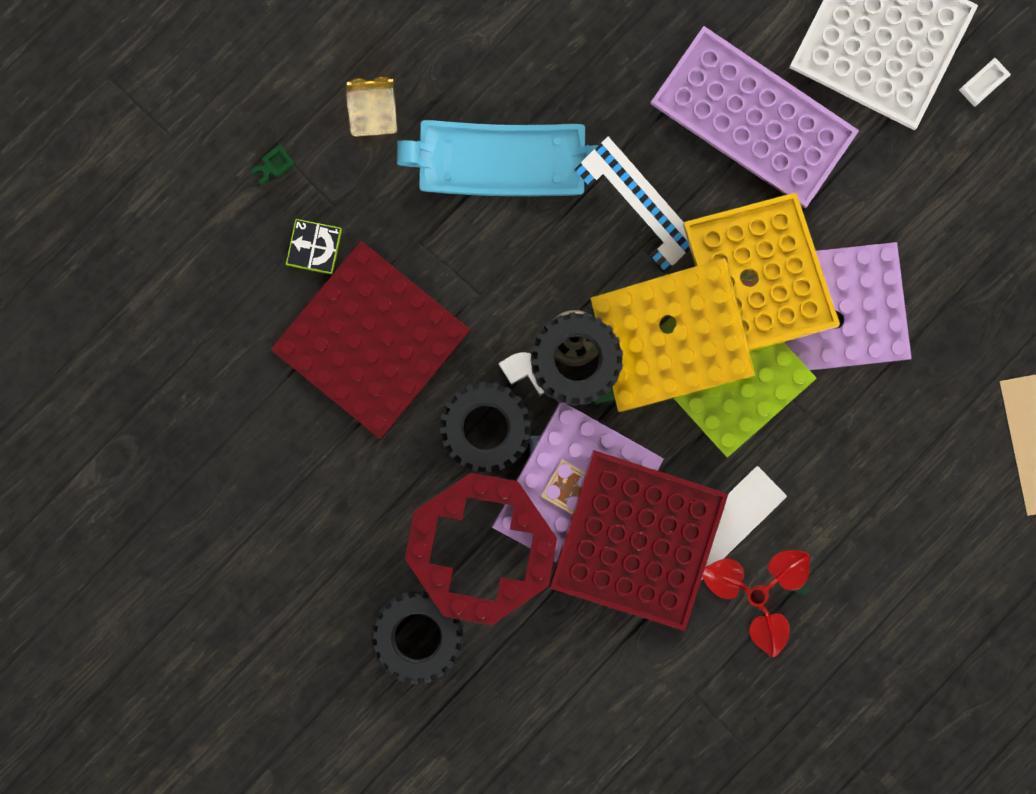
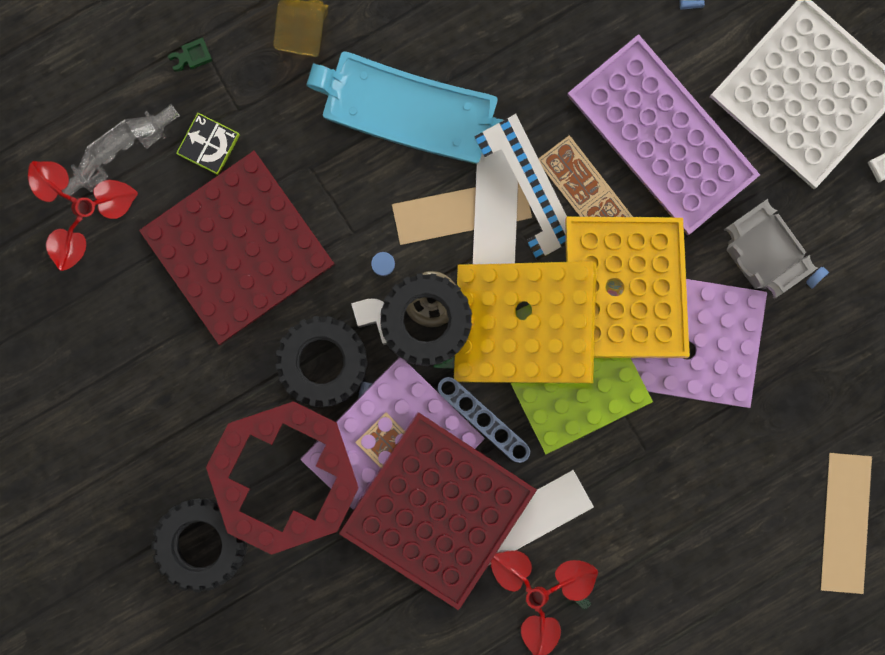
camera: 15 degrees right, 0 degrees up
none -> red plant [28,161,138,271]
none -> clear plate [61,104,180,196]
none -> medium blue tile [371,252,395,276]
none -> tan sticker [392,183,532,245]
none -> sand blue beam [438,377,530,463]
none -> white sticker [473,149,518,264]
none -> sticker [538,135,633,217]
none -> light grey piece [724,199,818,299]
none -> medium blue tile [806,267,829,289]

